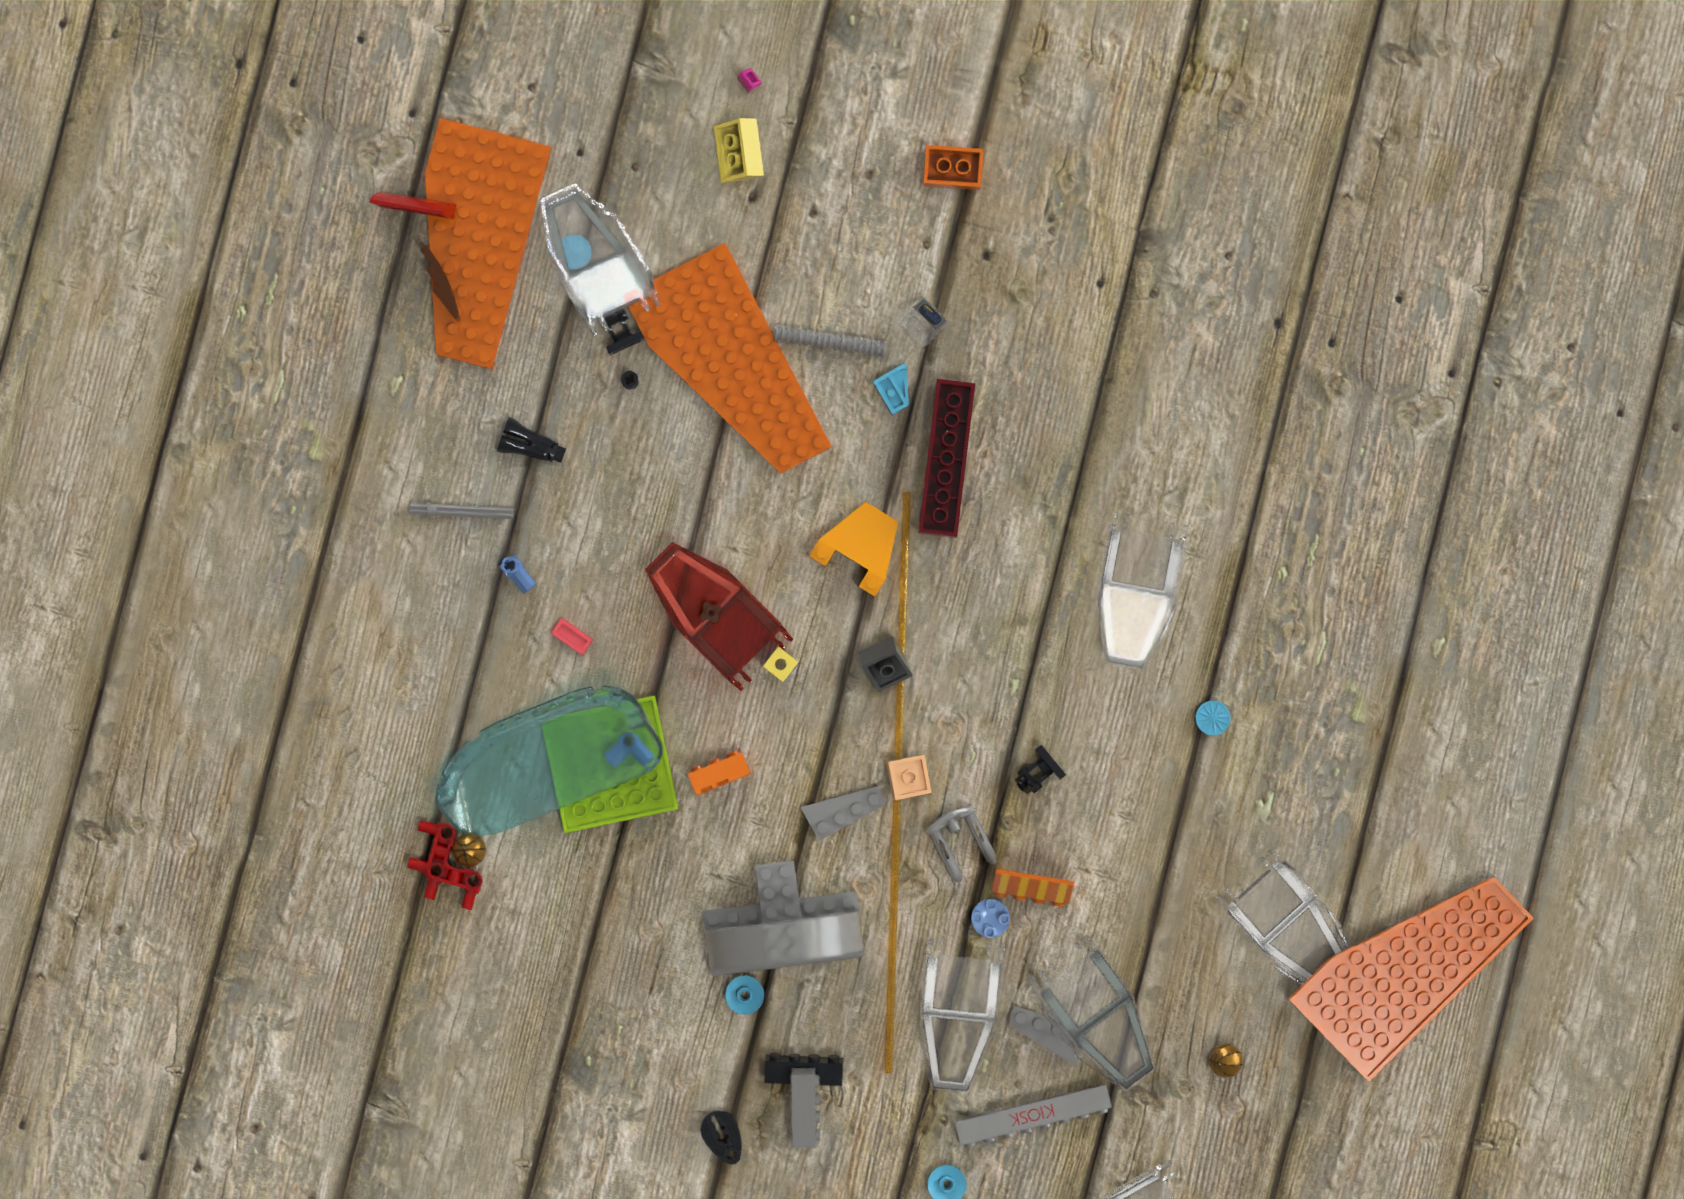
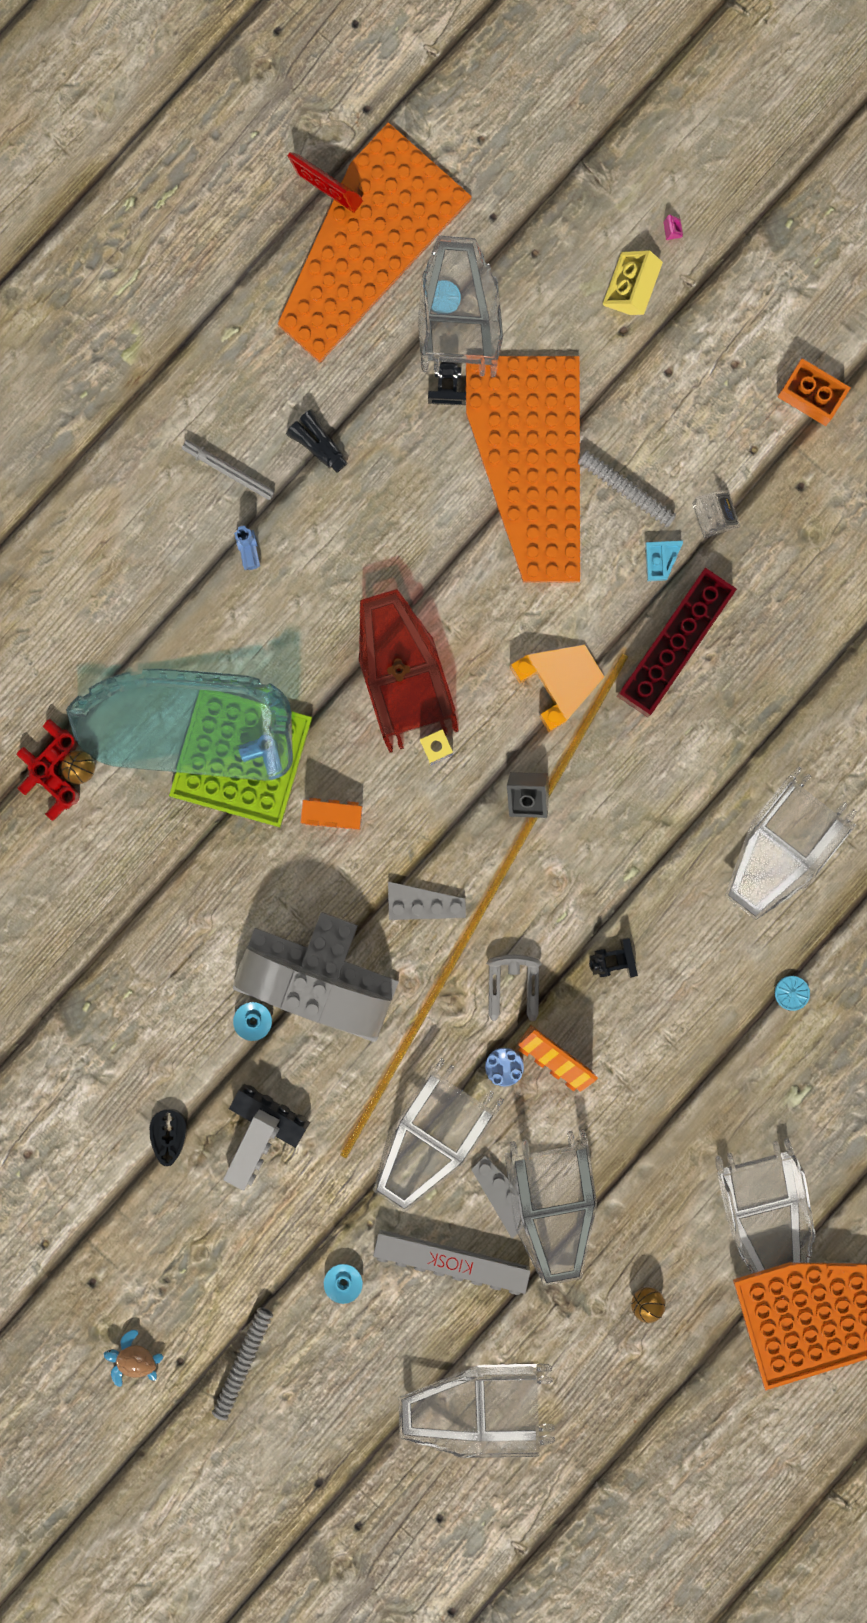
camera: 30 degrees right, 0 degrees up
reddish brown slope [421,245,461,322] -> none
coral tile [551,617,593,655] -> none
black bush [621,371,639,390] -> none
light nougat plate [886,755,932,800] -> none

